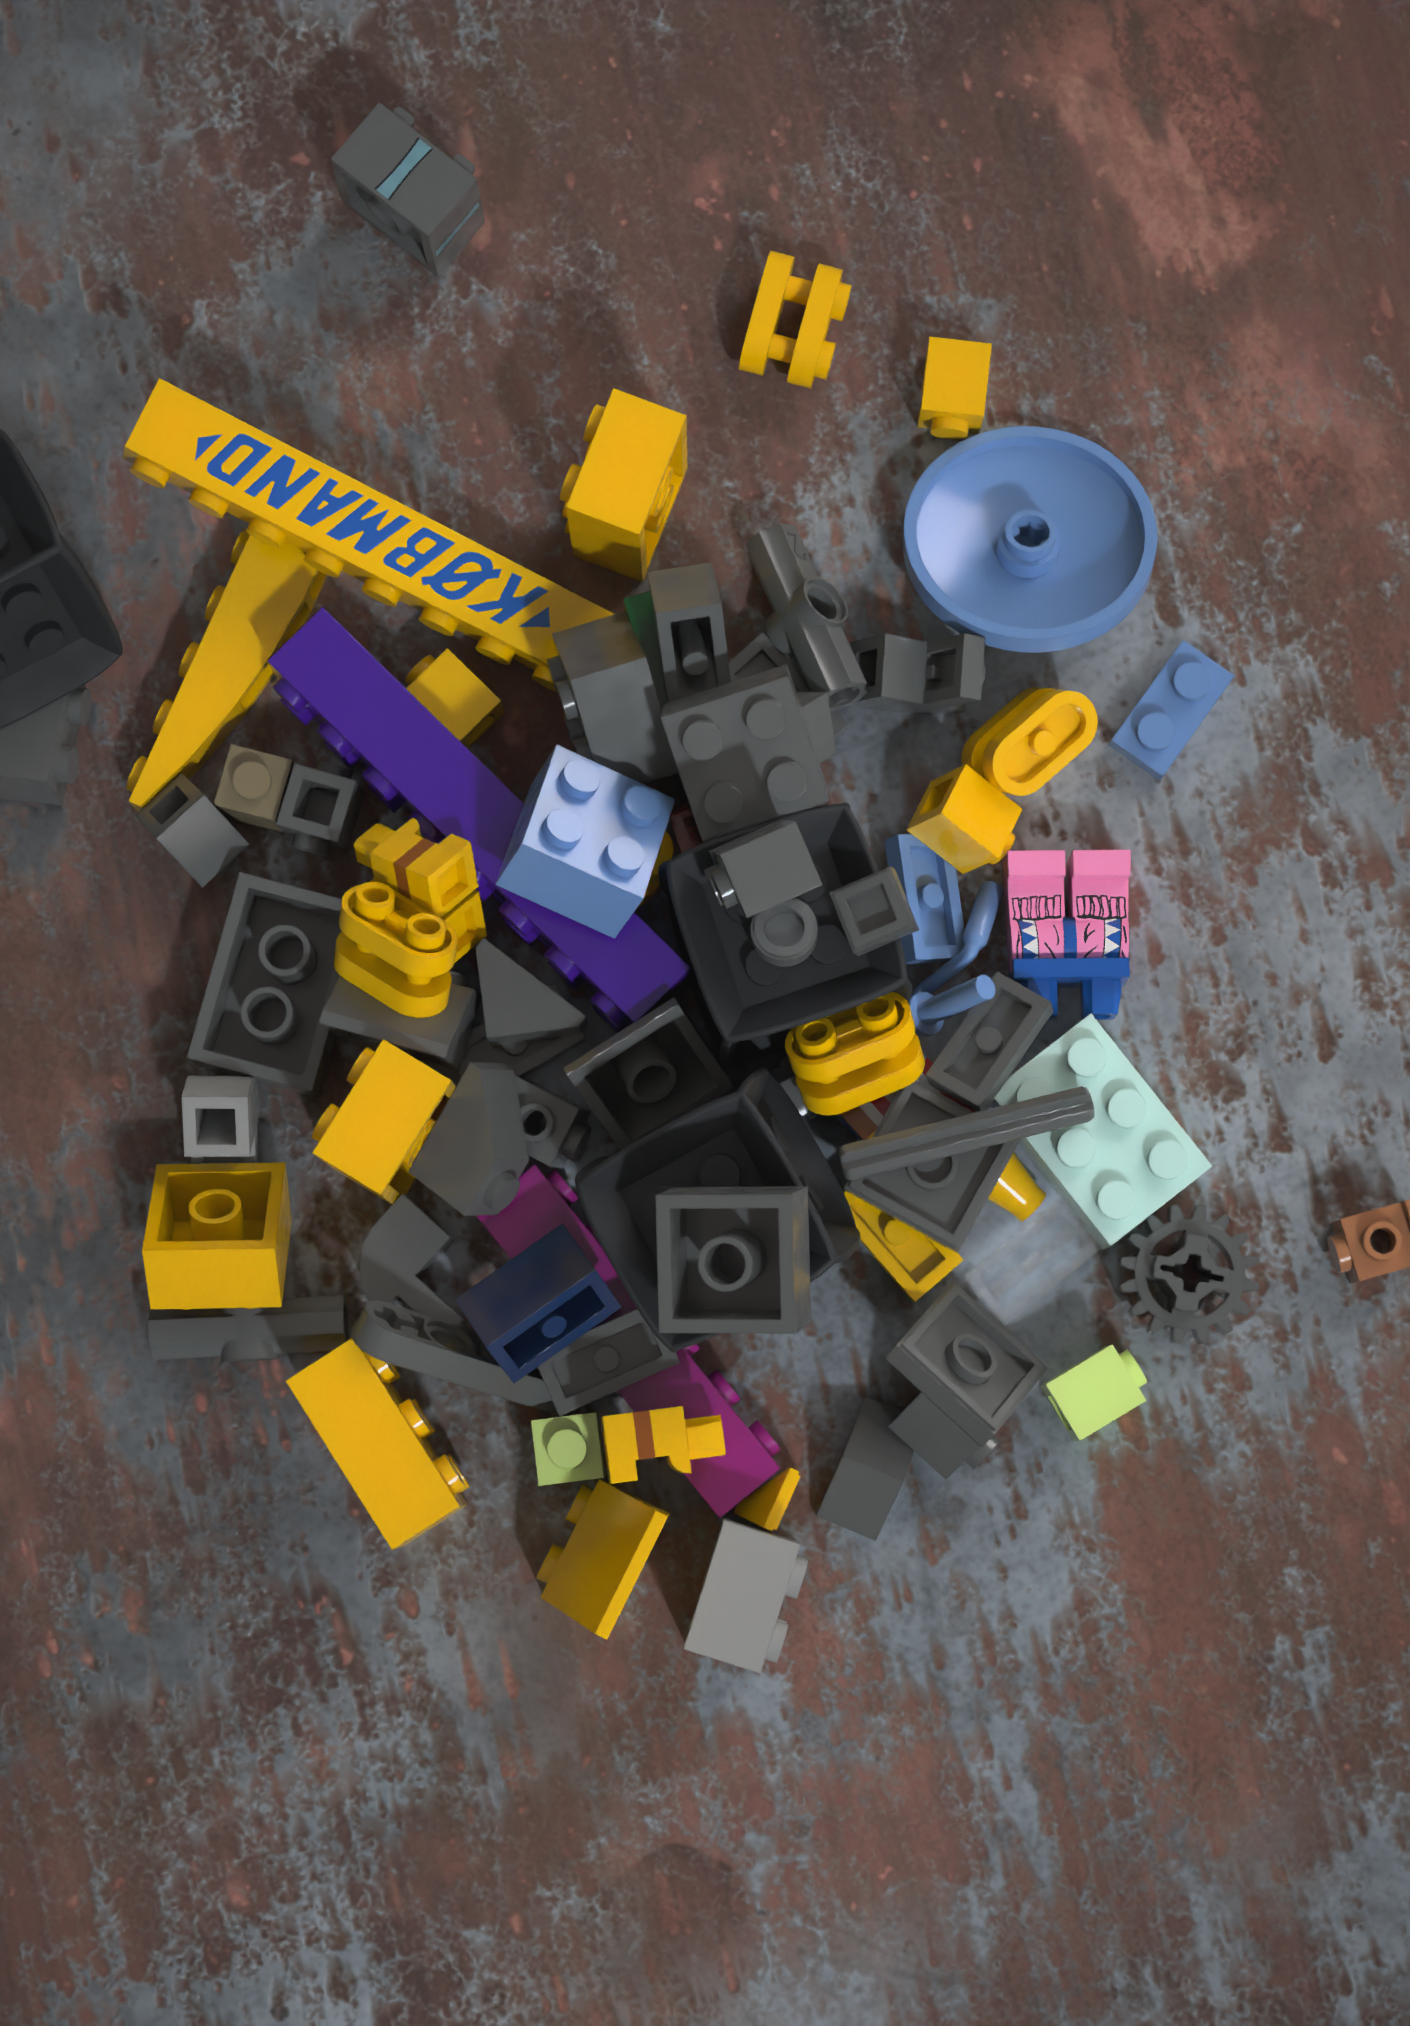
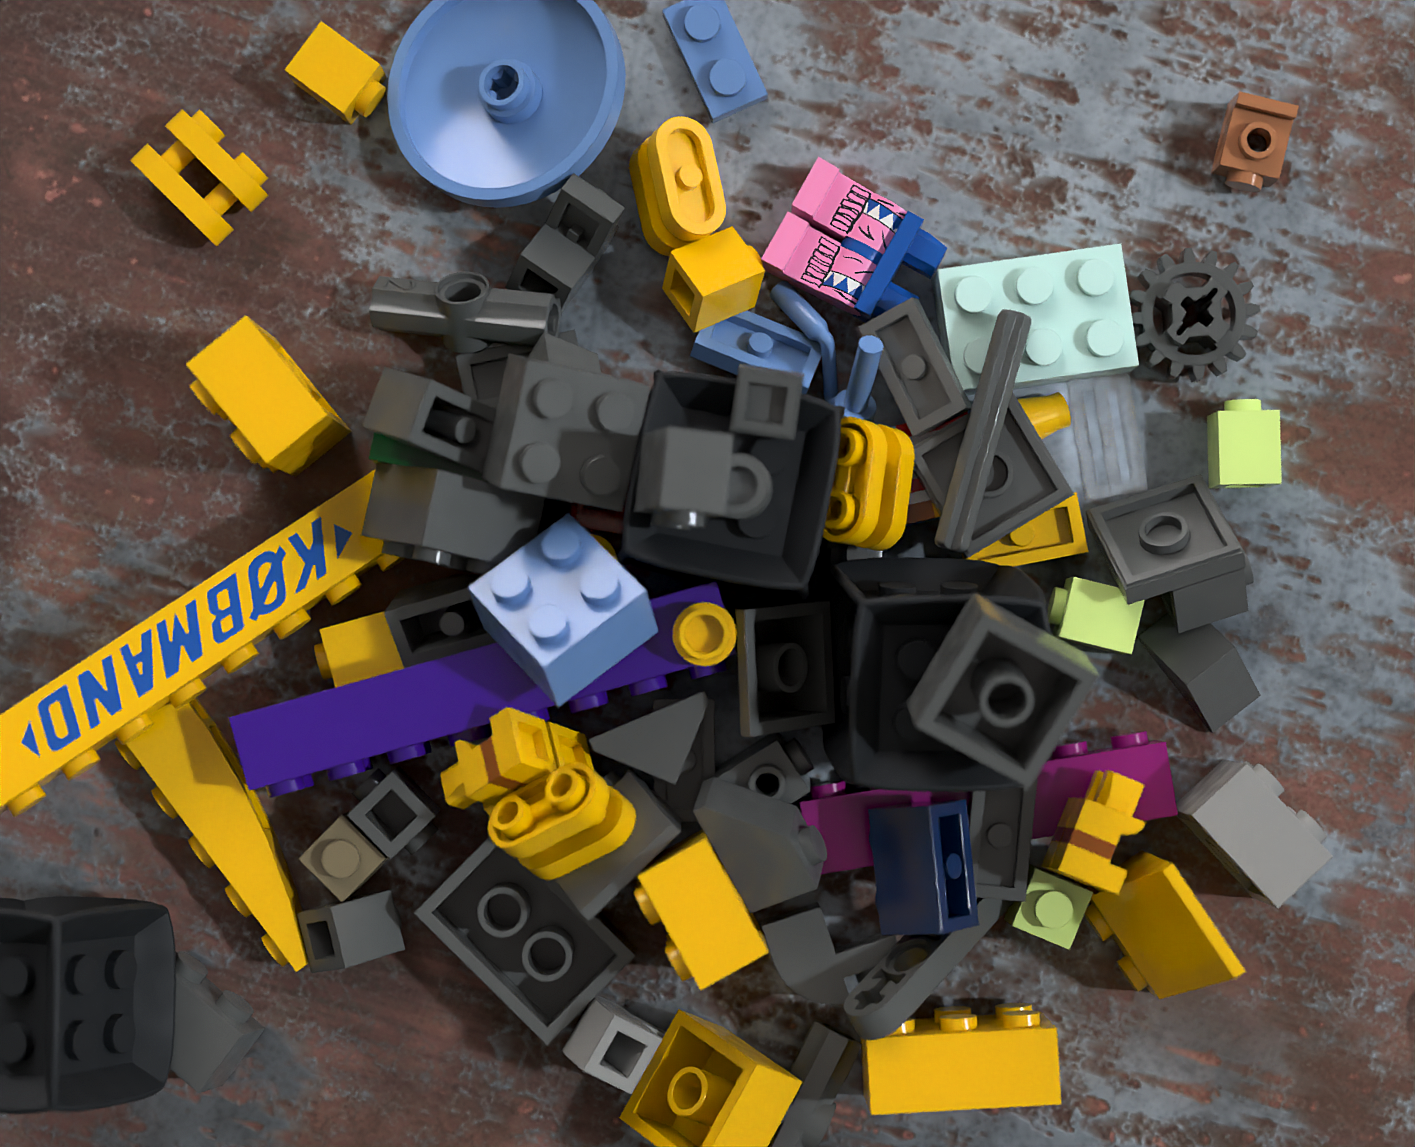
camera: 65 degrees left, 5 degrees up
yellow slope [733,1467,801,1531] -> none
none -> dark grey slope [384,574,497,668]
none -> yellow plate [673,602,736,666]
none -> yellowish green brick [1047,577,1145,655]

